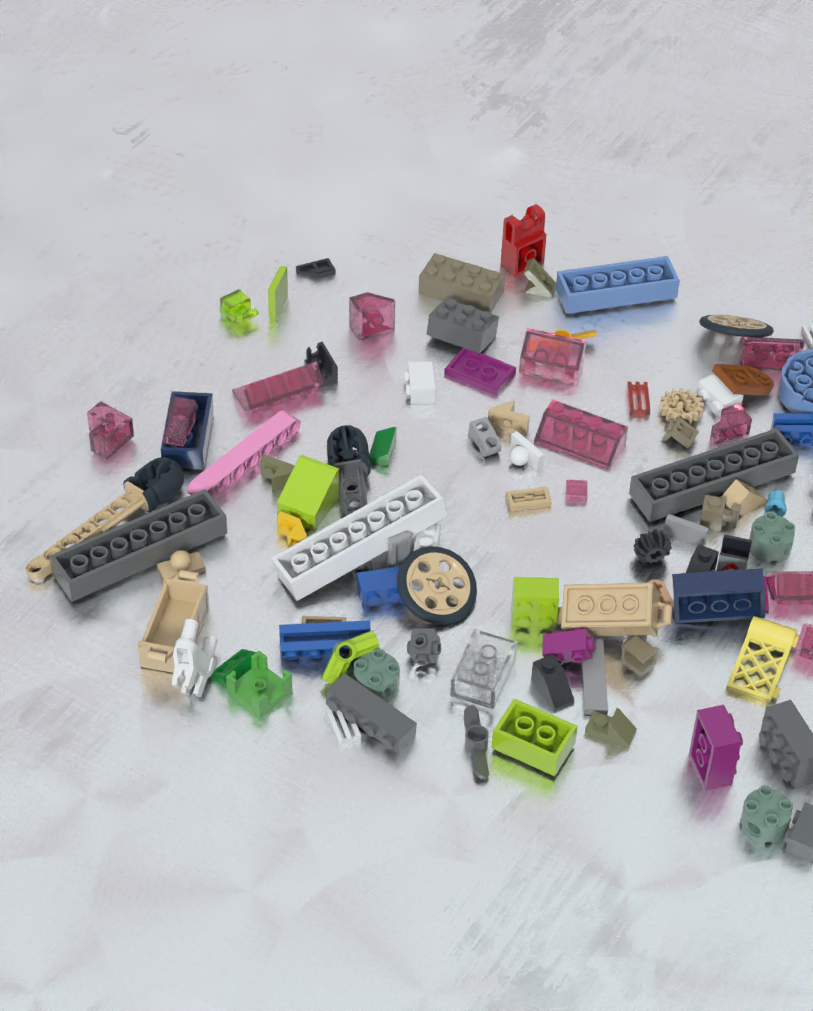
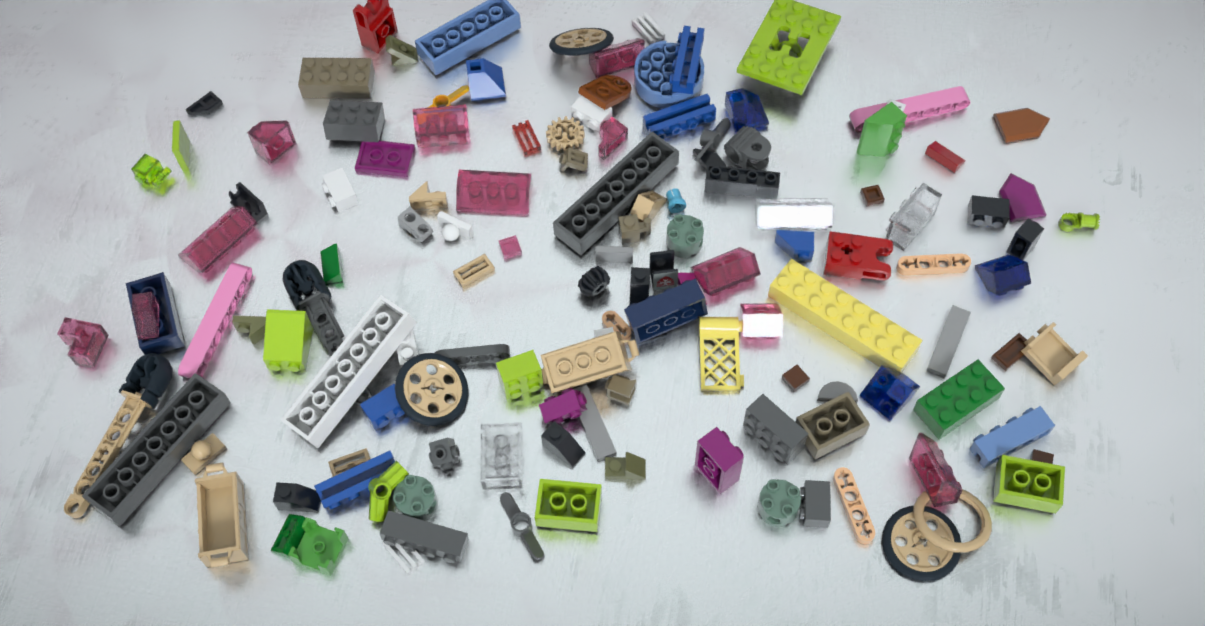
camera: 20 degrees left, 15 degrees up
white connector [171,619,218,697] -> none
yellow slope [277,511,307,548] -> none
light grey tile [388,531,411,568] -> none
none -> black slope [273,482,321,513]
none -> dark grey beam [435,344,510,365]
none -> slope [466,58,506,101]

